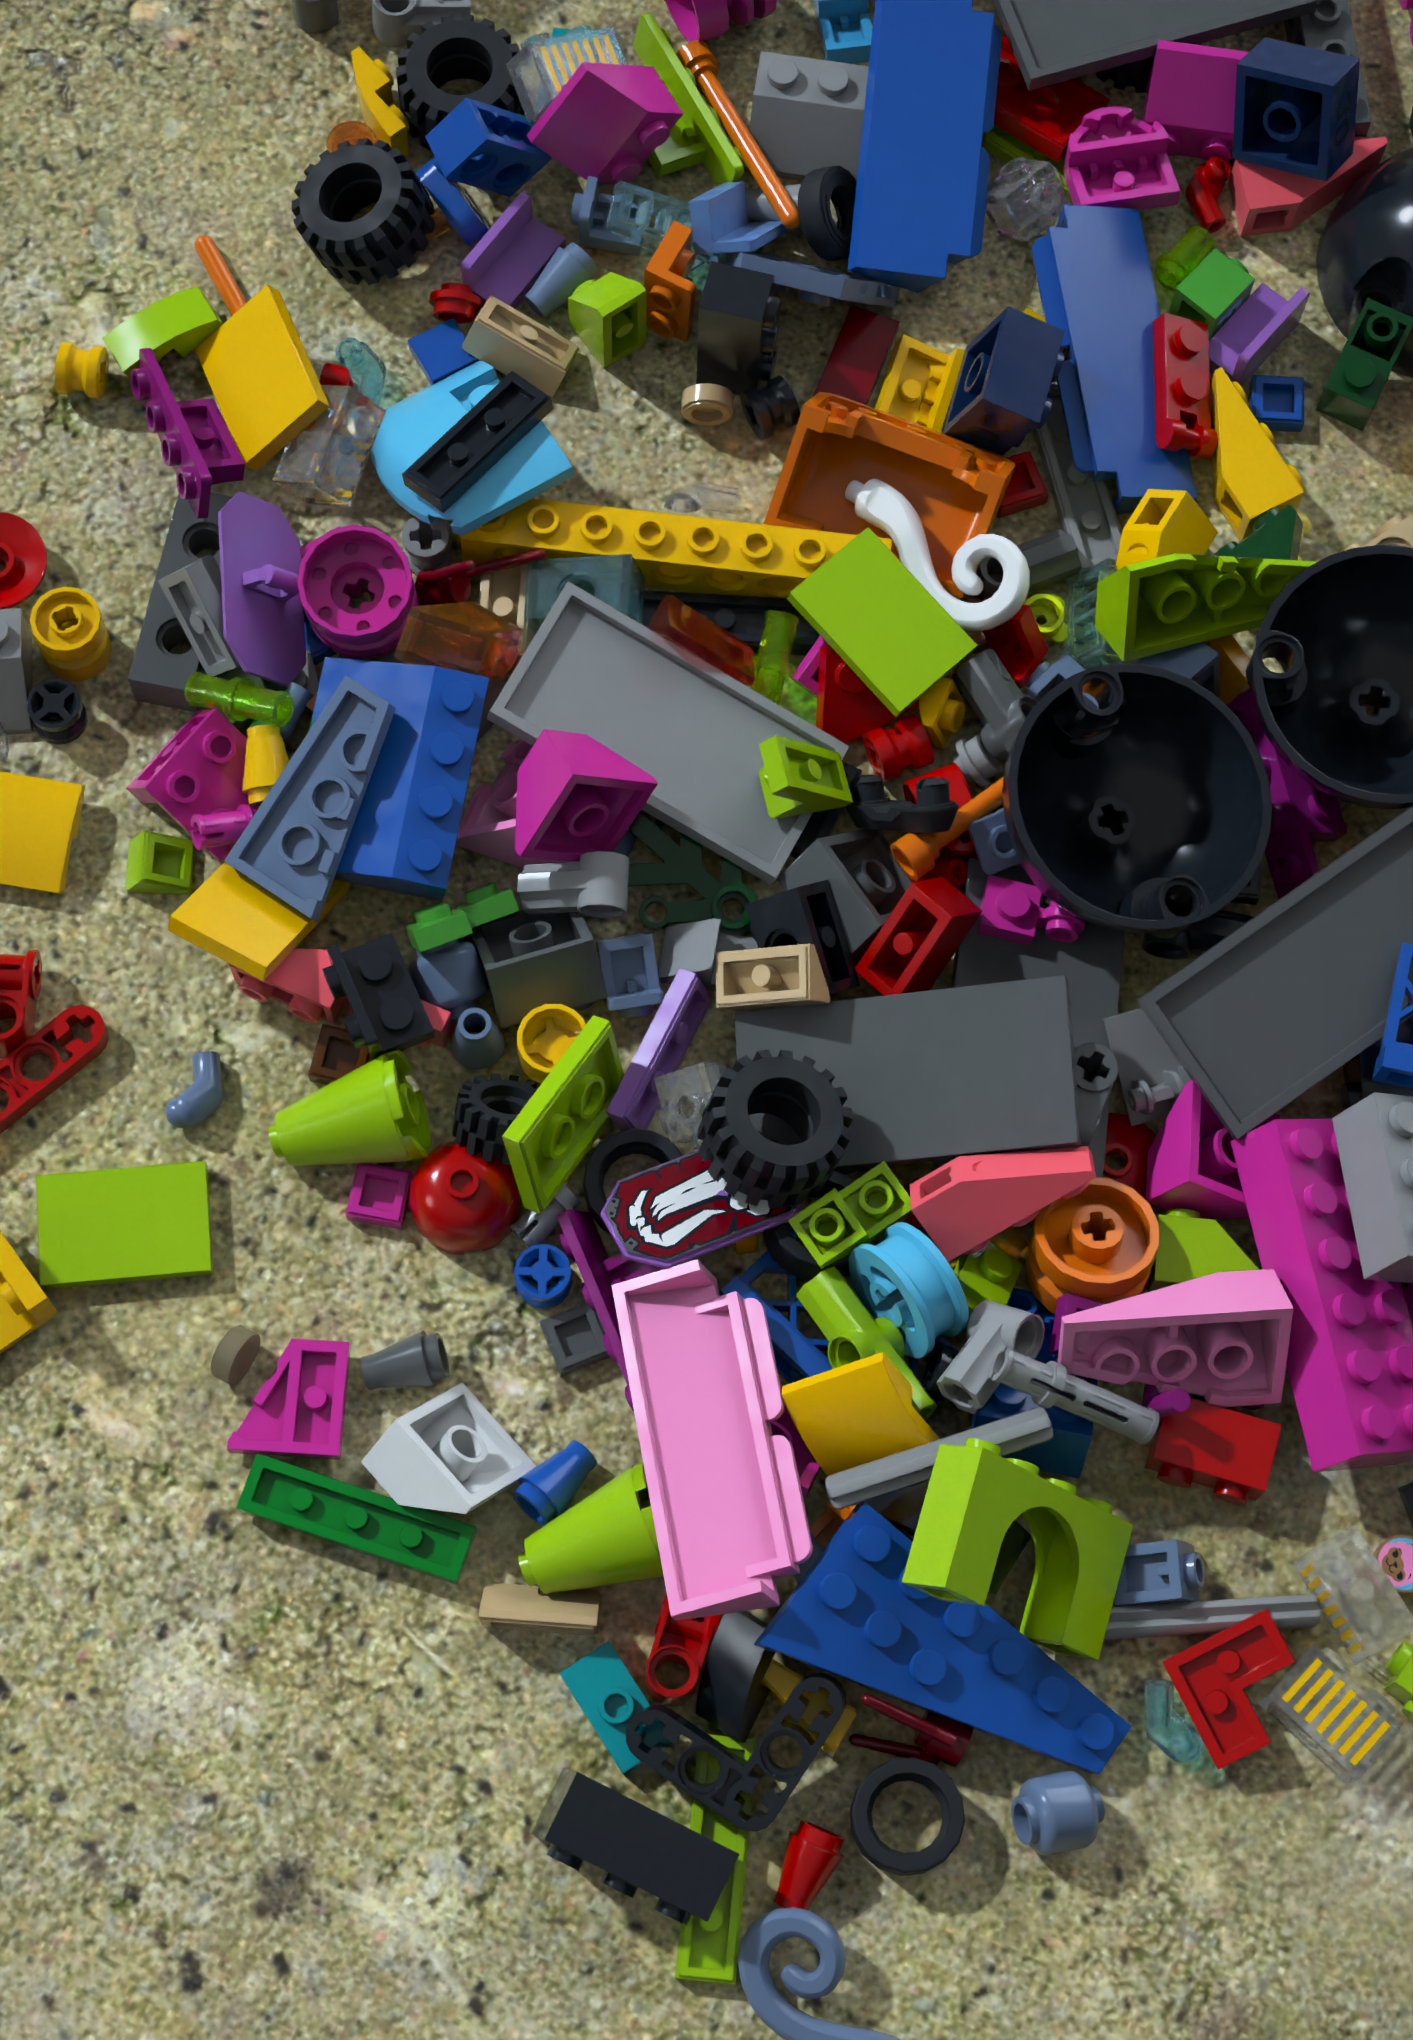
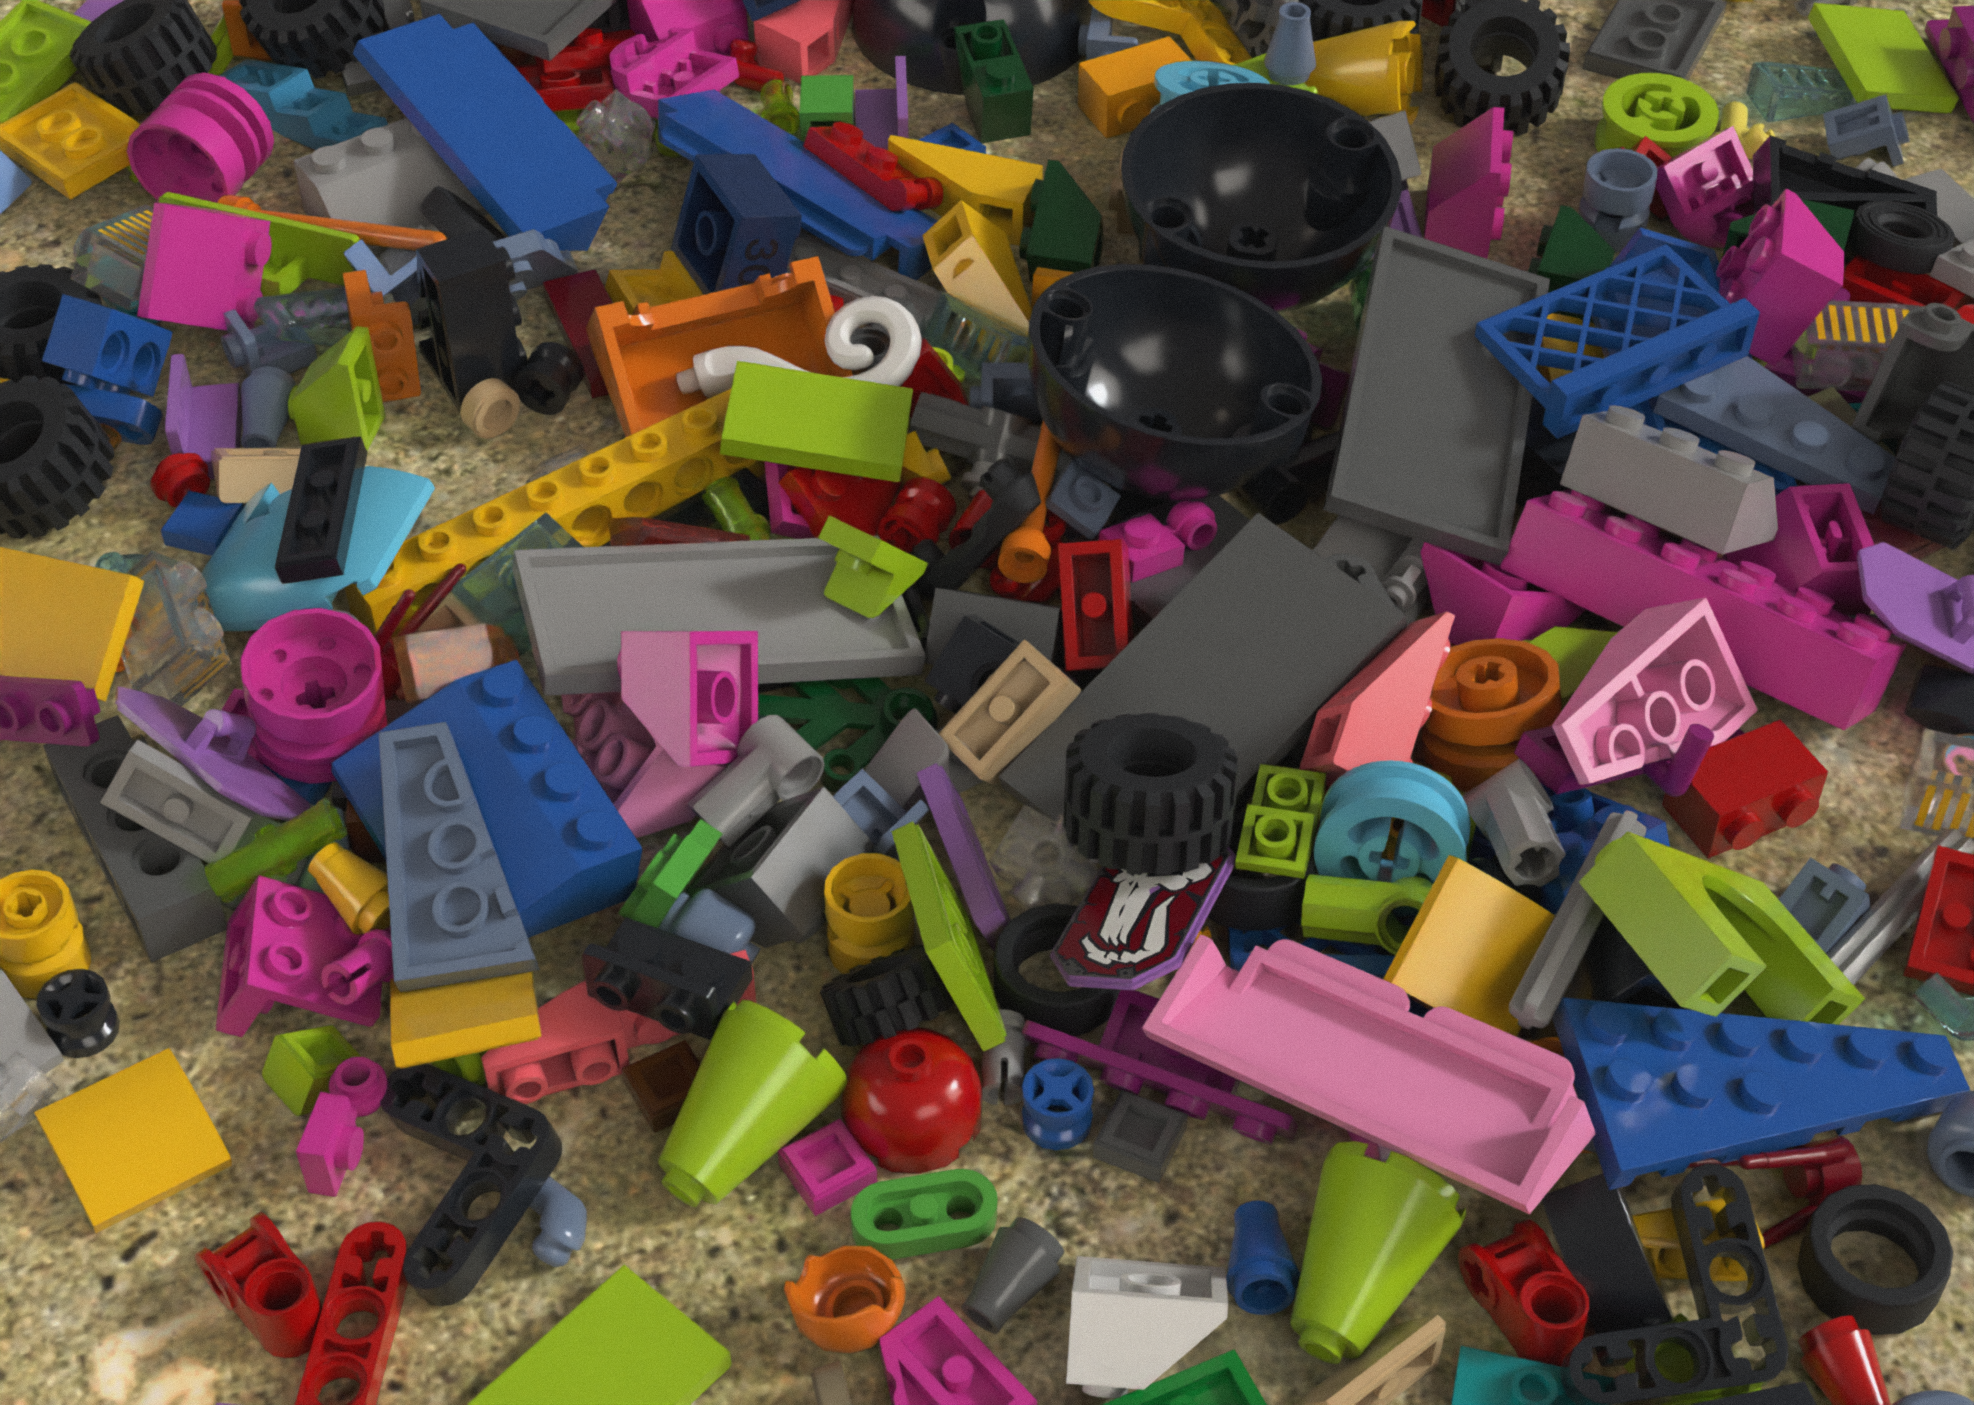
camera: 40 degrees left, 25 degrees down
sand blue cone [450,1008,505,1069] -> none
light grey pin [989,1345,1159,1445] -> none
lime wedge [1095,553,1317,662] -> none
none -> dark pink plate [296,1057,388,1197]
none -> black beam [380,1063,562,1307]
none -> red plate [534,28,637,75]
none -> orange hair [784,1245,906,1354]
none -> bright green plate [851,1169,998,1260]

